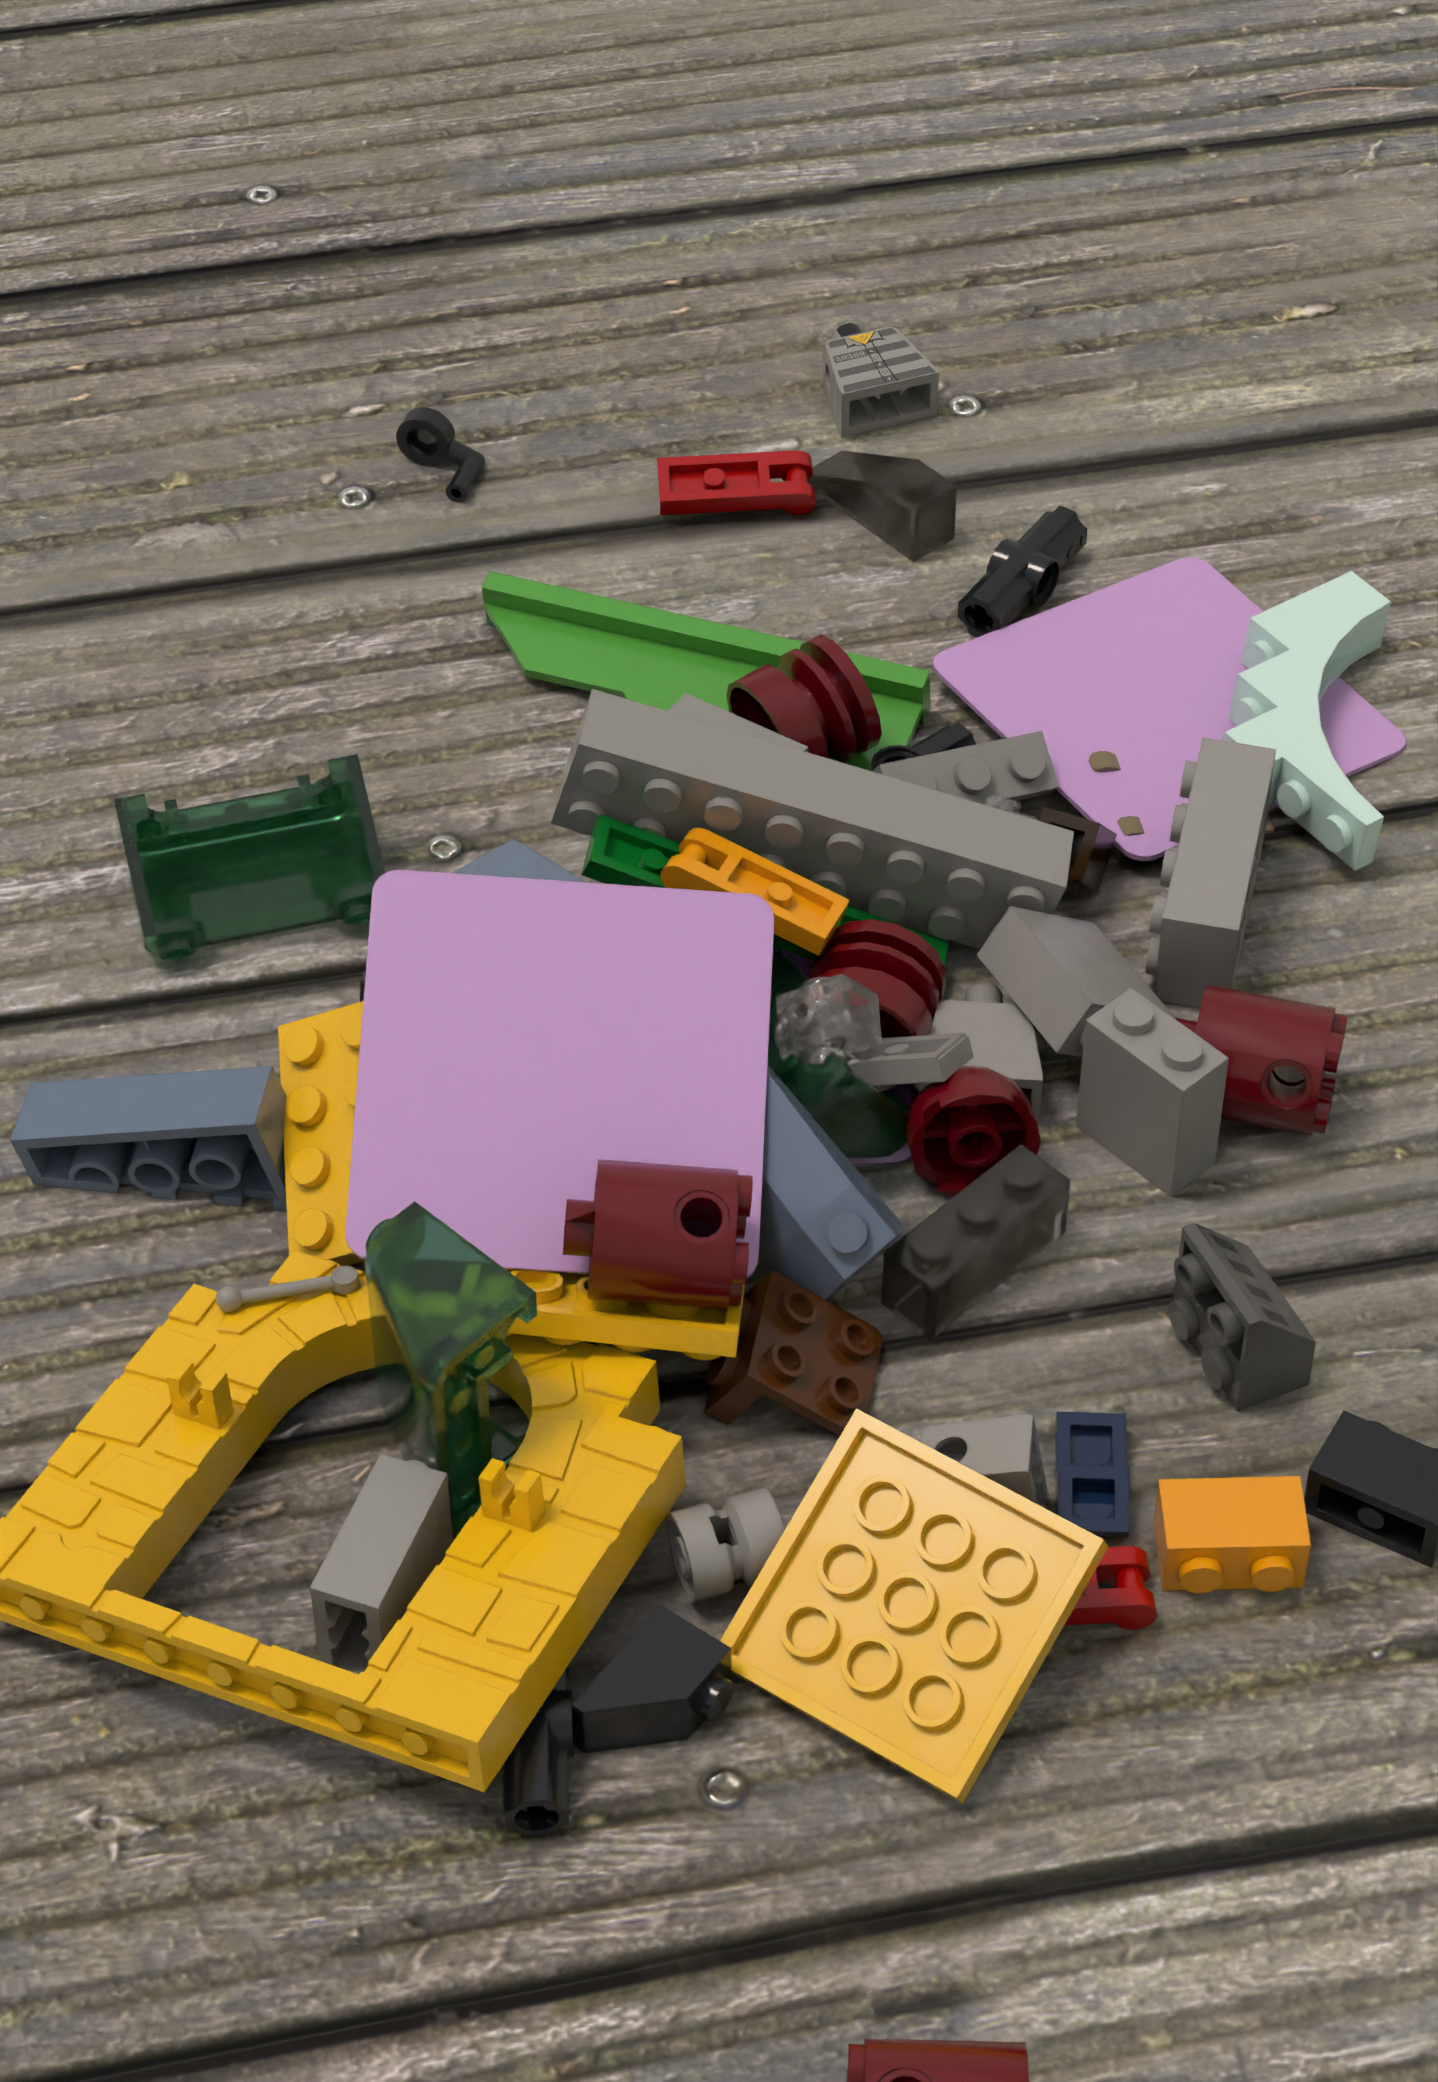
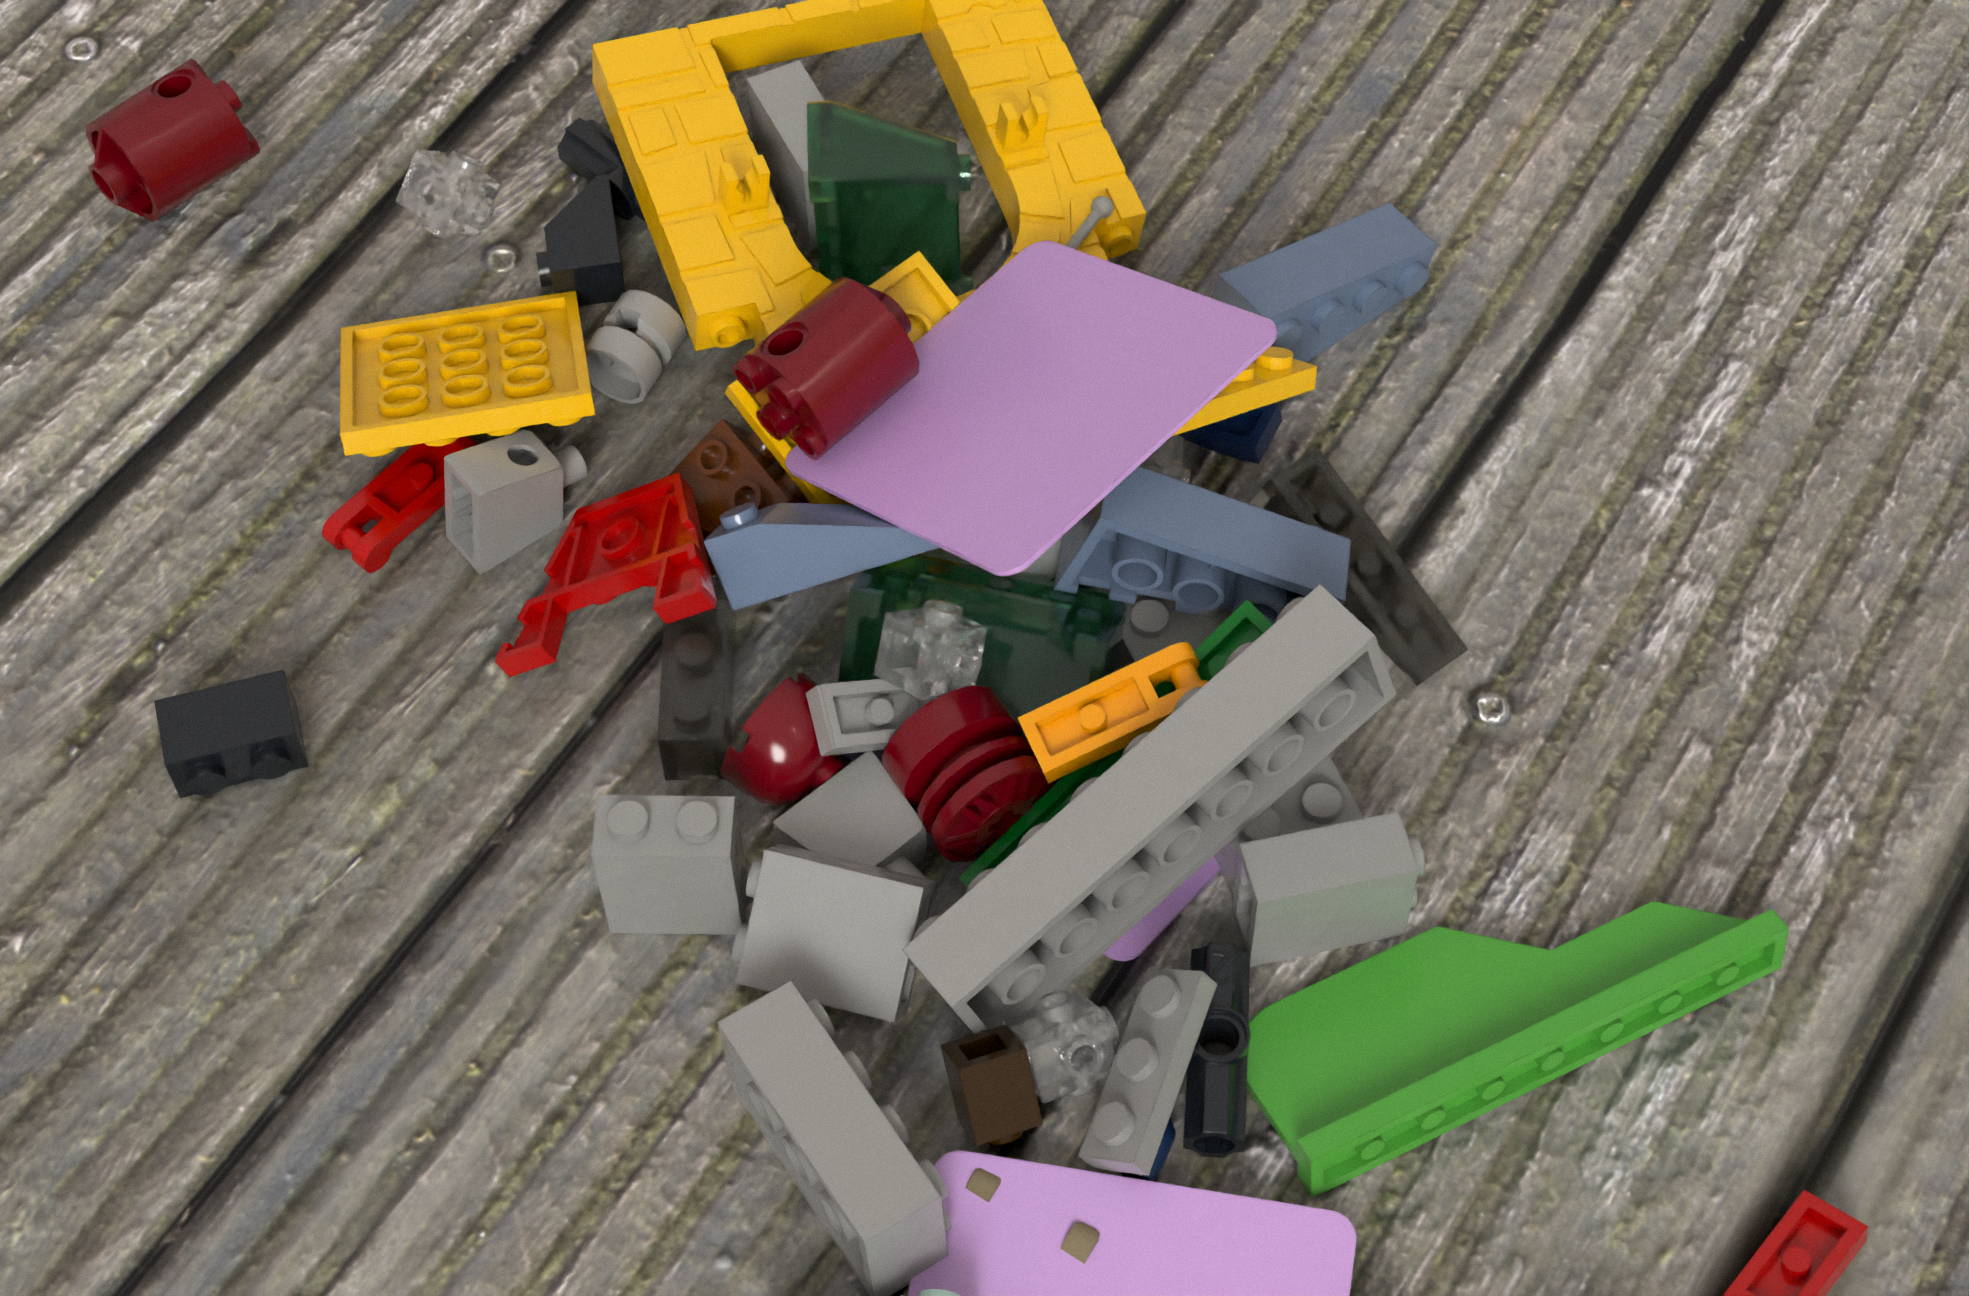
camera: 135 degrees right, 10 degrees up
clear green windscreen [114,754,386,960] -> none
dark red wheel [726,635,882,763] -> none
dark blue slope [1055,1411,1129,1538] -> none
light orange brick [1153,1476,1311,1594] -> none
dark grey slope [1168,1223,1316,1411] -> none
dark red cylinder [1174,985,1348,1135] -> none
none -> clear brick [395,149,502,239]
none -> red wing [495,472,717,677]

